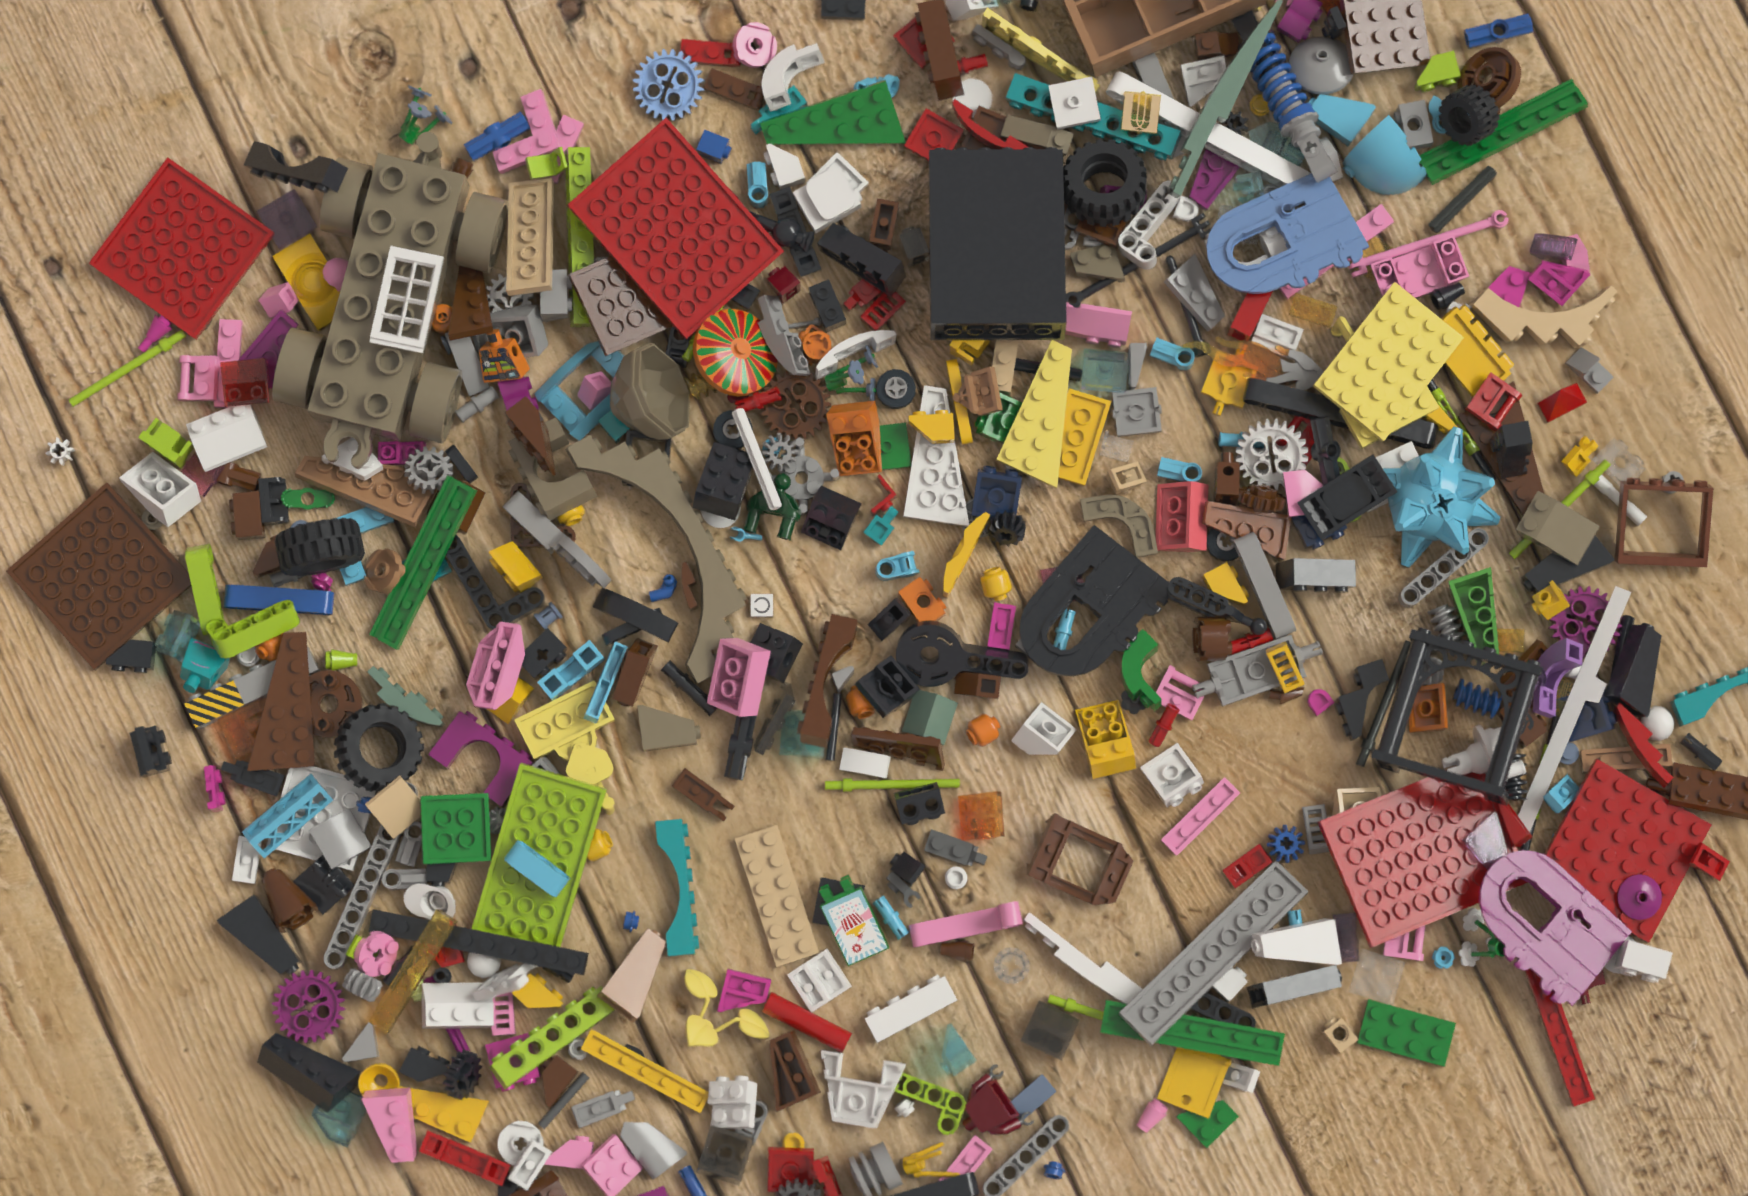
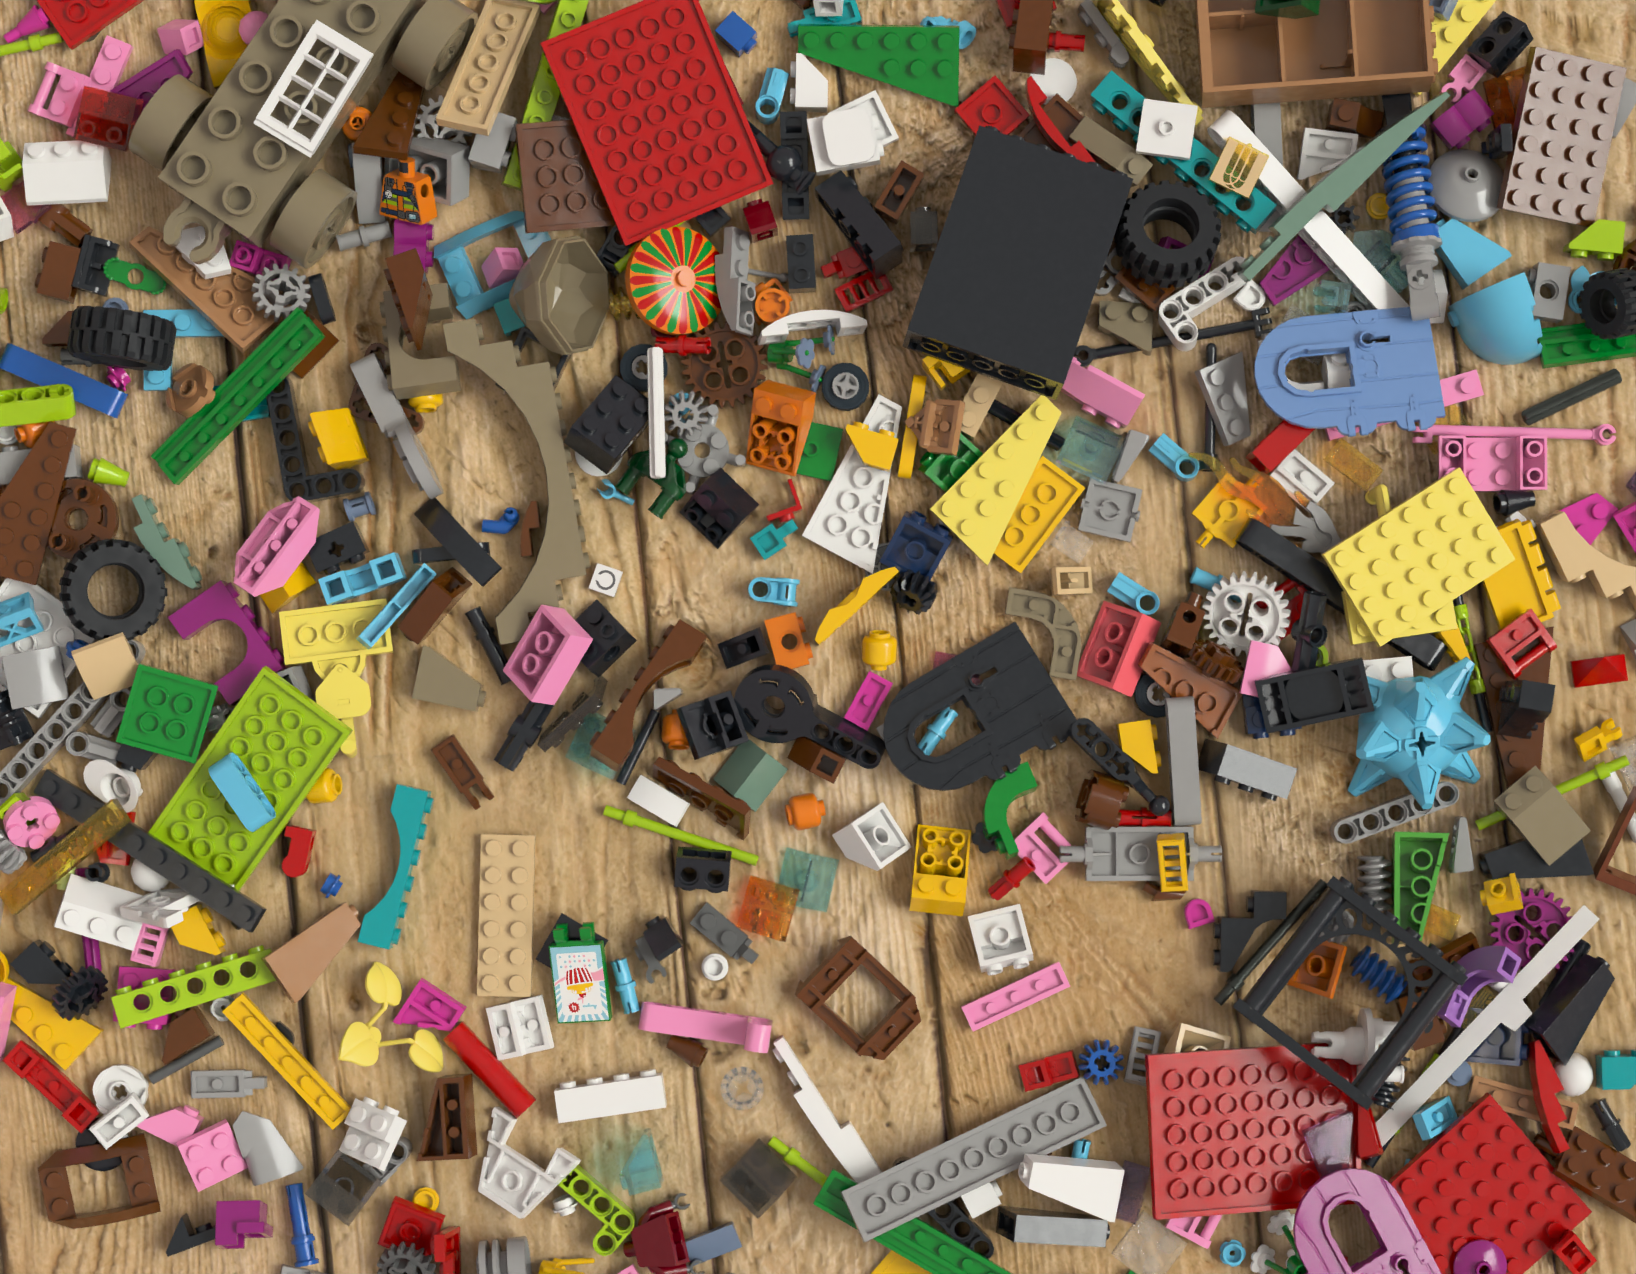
camera: 25 degrees right, 5 degrees up
none -> red leg [282,825,317,877]
none -> clear light blue slope [774,847,839,912]
none -> light grey slope [1448,816,1474,873]

